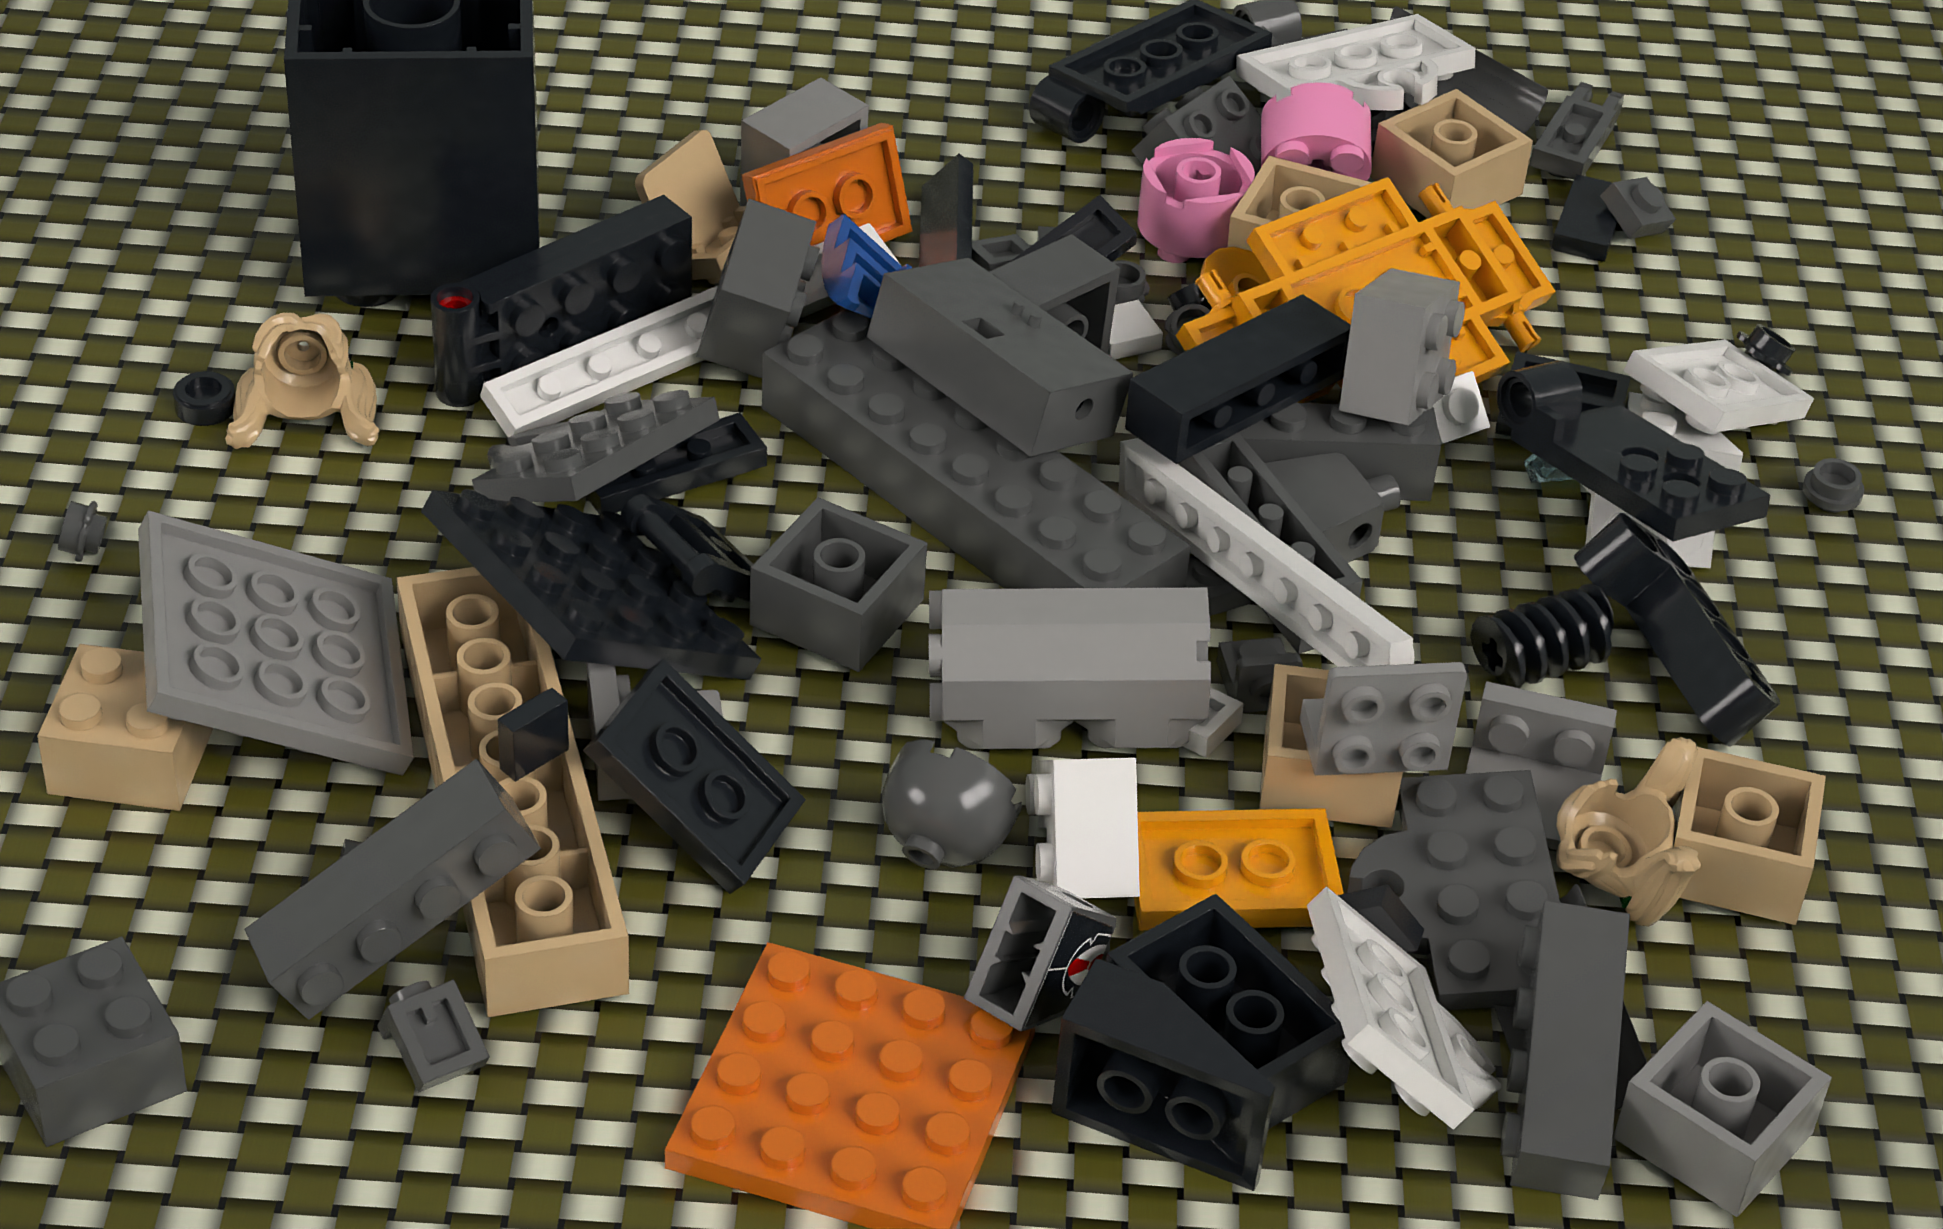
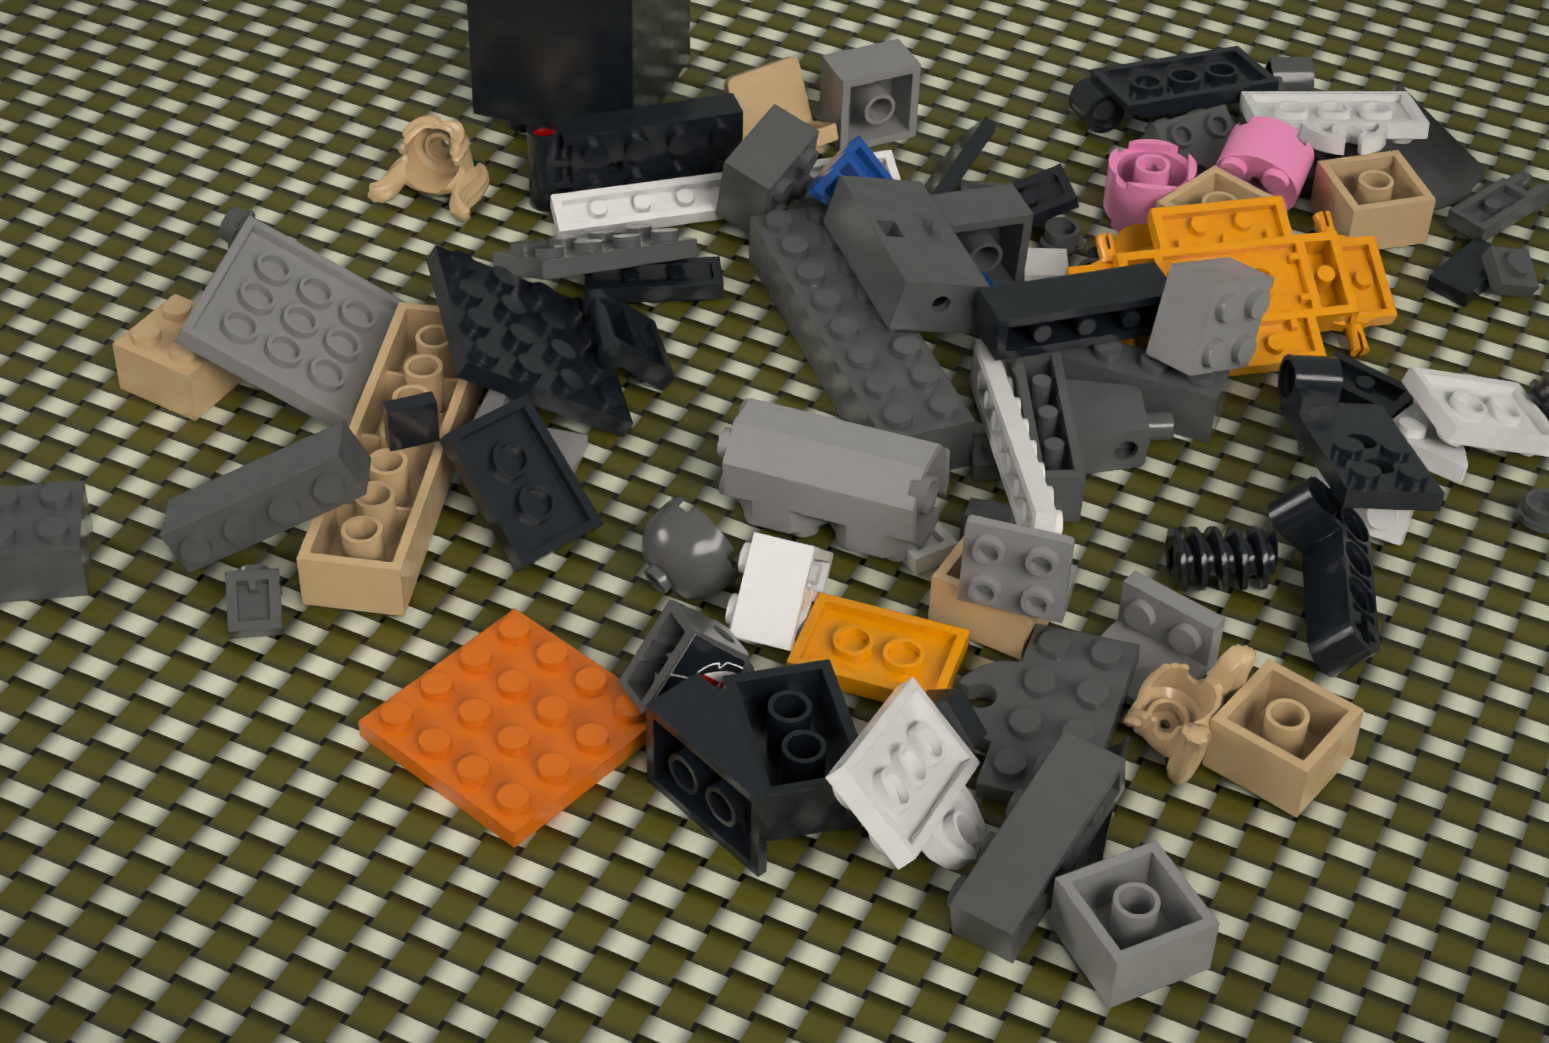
camera: 25 degrees right, 0 degrees up
black tile [173,371,235,426] -> none
orange tile [741,123,913,246] -> none
dark grey brick [750,497,927,672] -> none
white plate [1433,371,1490,444] -> none

